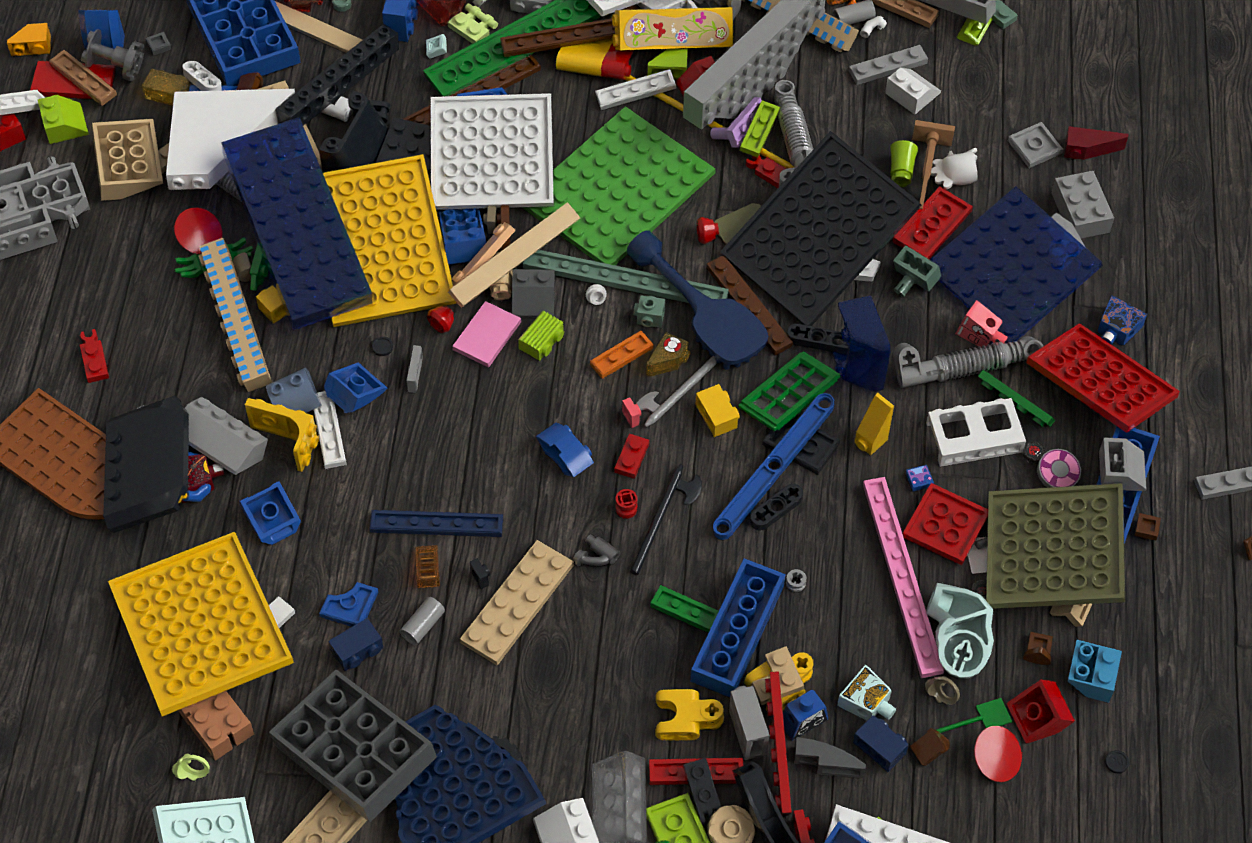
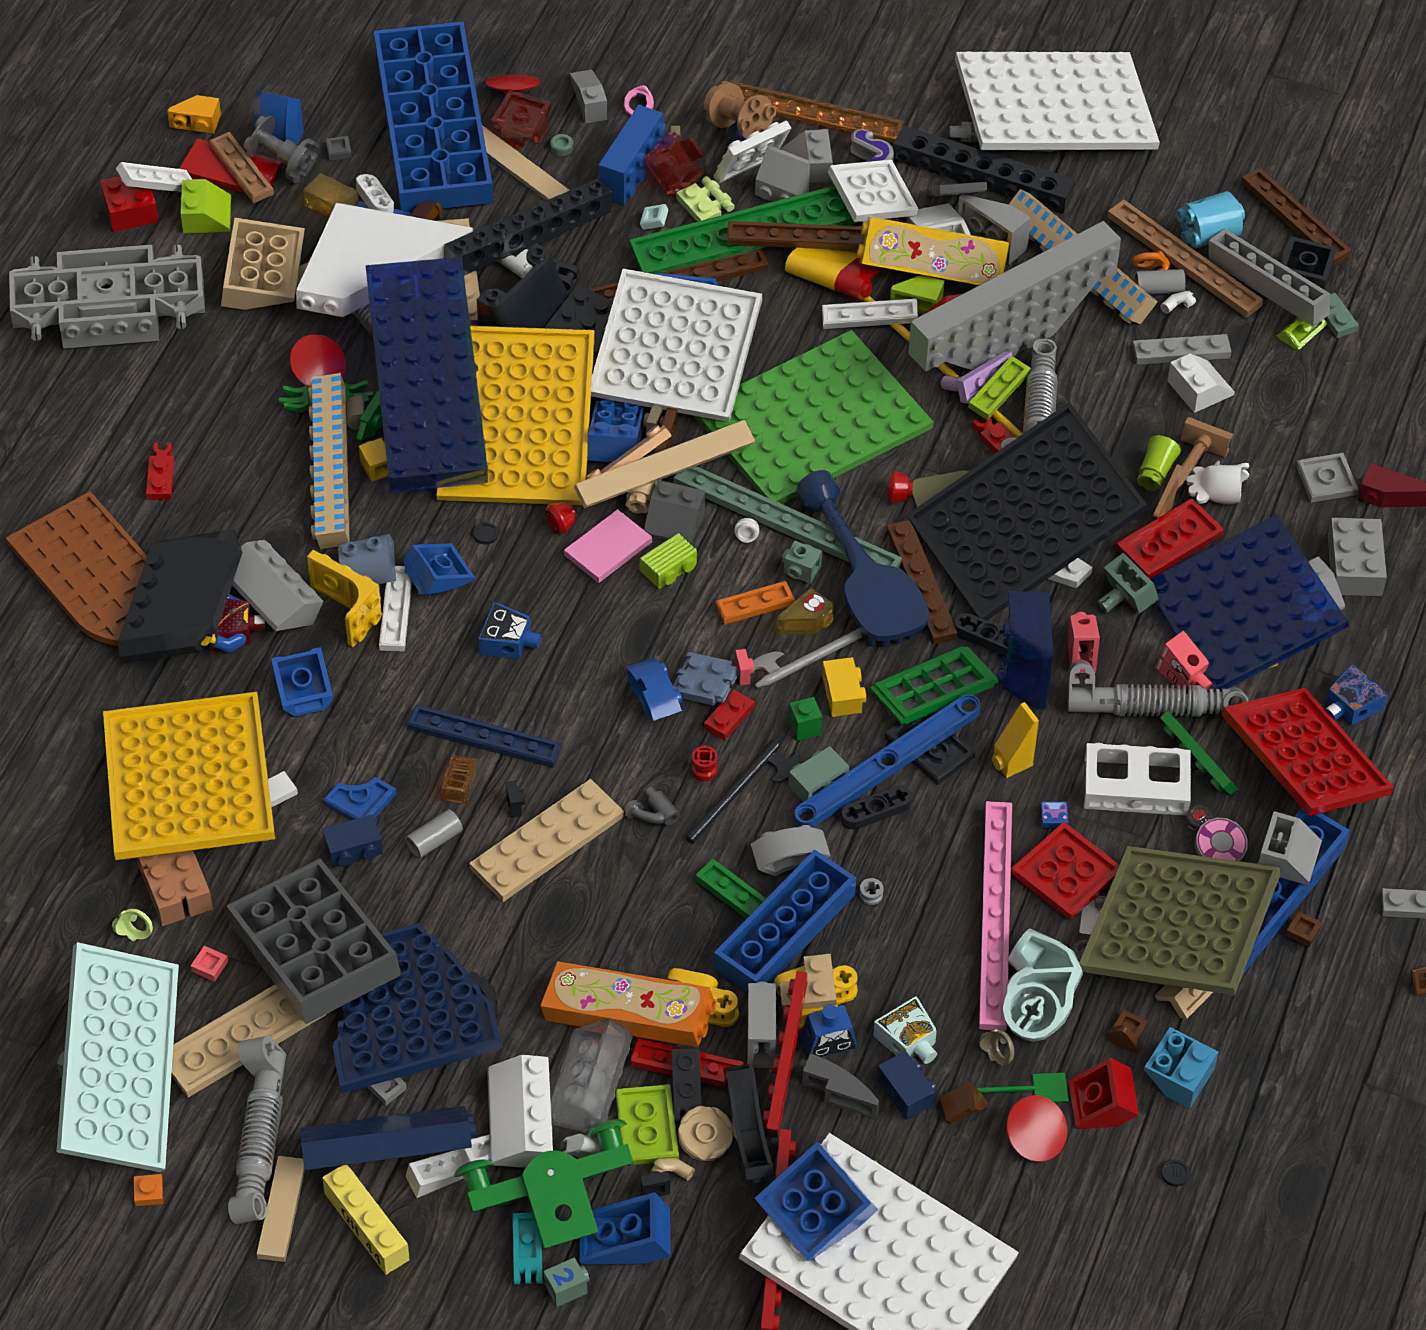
camera: 15 degrees right, 5 degrees down
light grey tile [407,345,423,393] -> none
none -> coral plate [191,946,228,982]
none -> torso [478,602,542,659]
none -> brick [540,961,716,1047]
none -> sand blue plate [672,652,739,705]
none -> light grey brick [751,825,831,877]
none -> sand green brick [788,746,849,802]
none -> green brick [789,697,822,741]
none -> coral torso [1068,612,1100,673]

